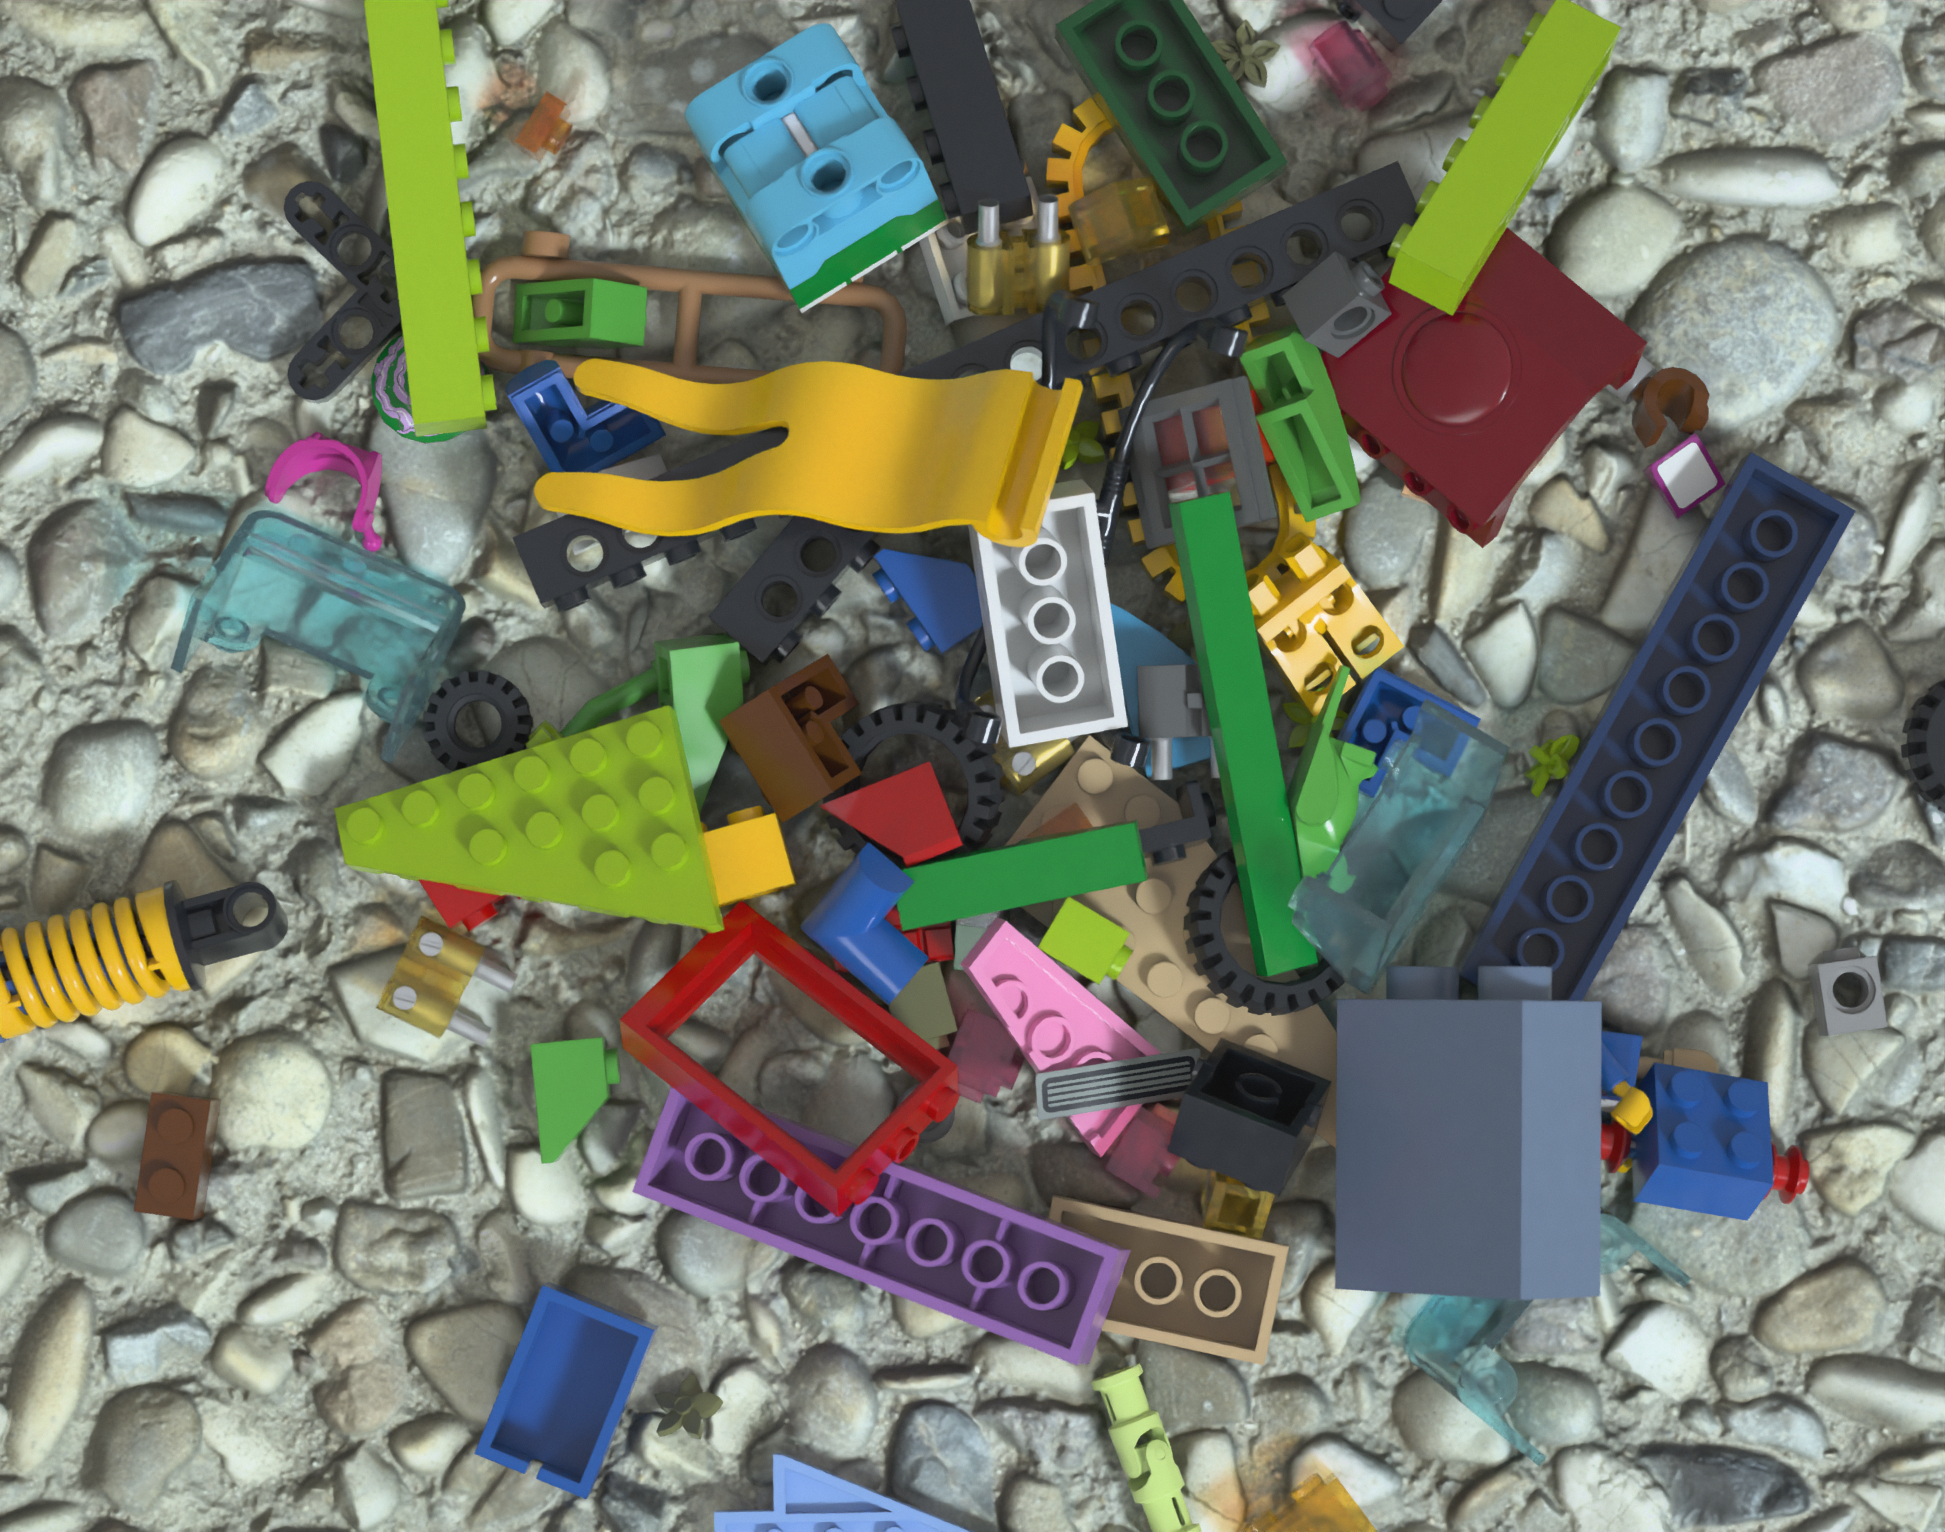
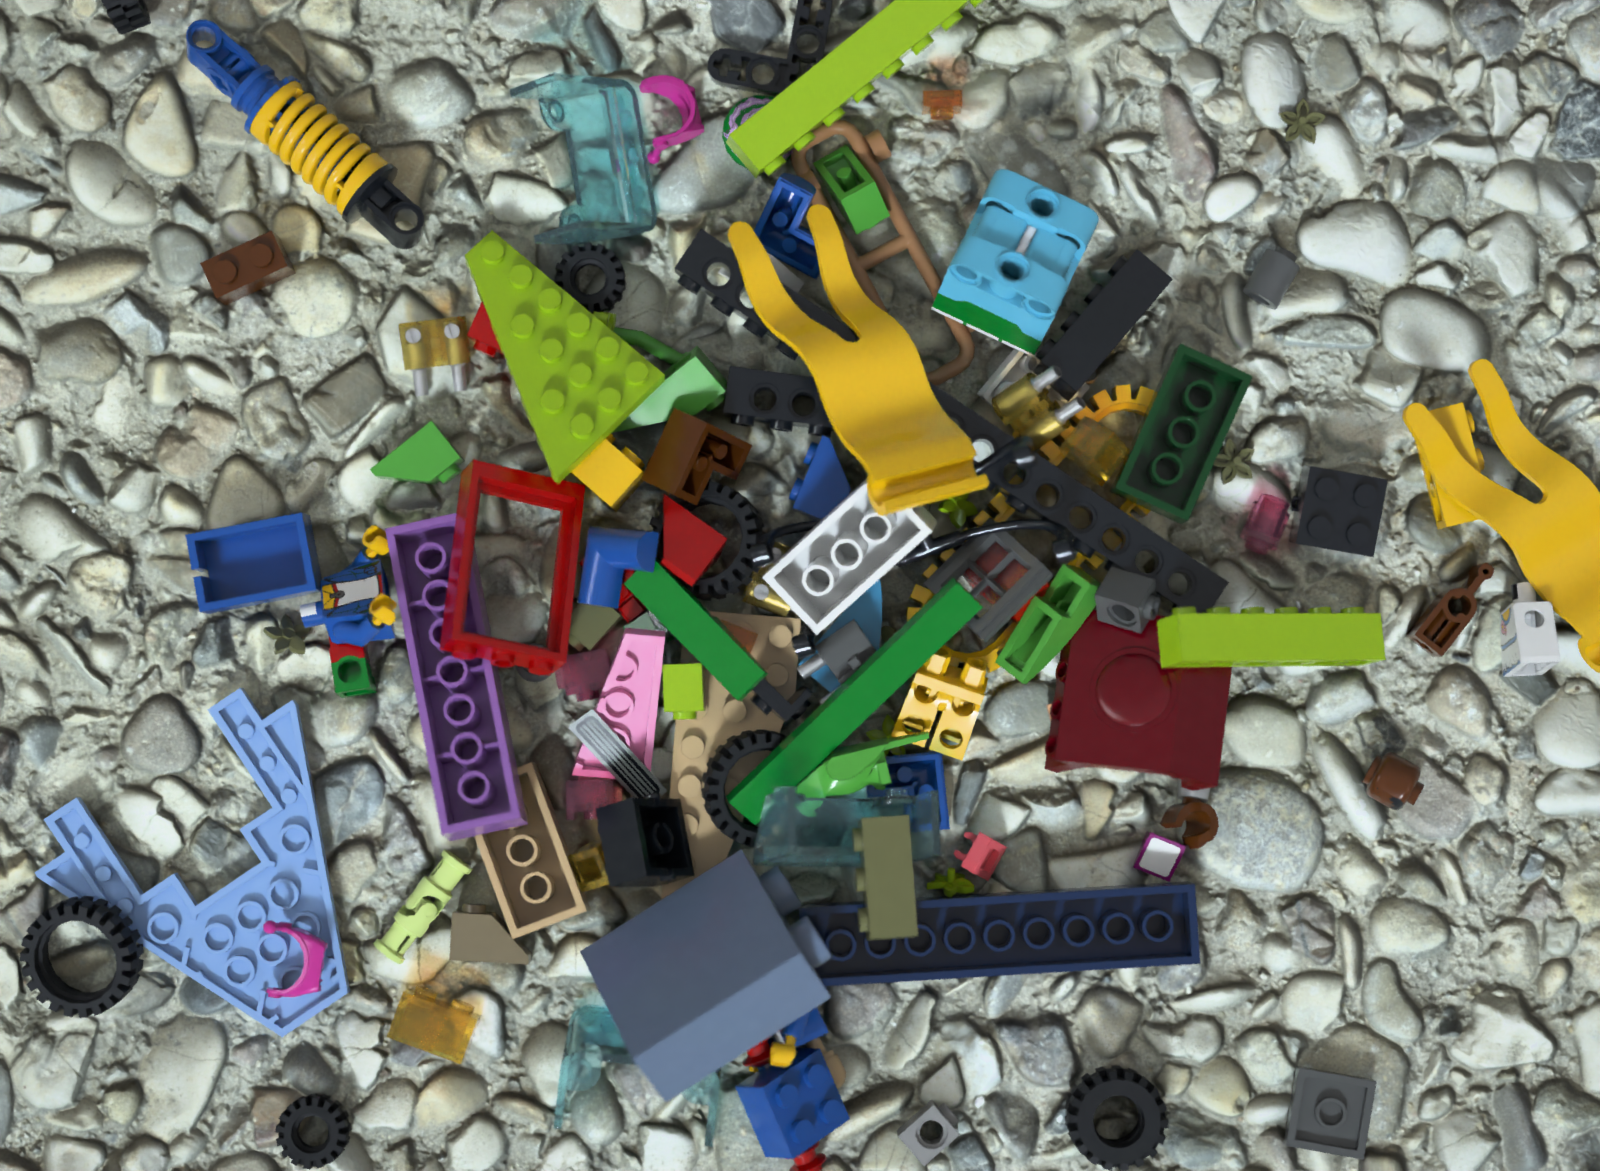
camera: 55 degrees right, 0 degrees up
none -> torso [300,525,397,647]
none -> green leg [328,633,377,698]
none -> dark tan slope [449,903,532,965]
none -> olive brick [852,815,918,941]
none -> coral tile [953,832,1007,881]
none -> reddish brown head [1362,752,1424,810]

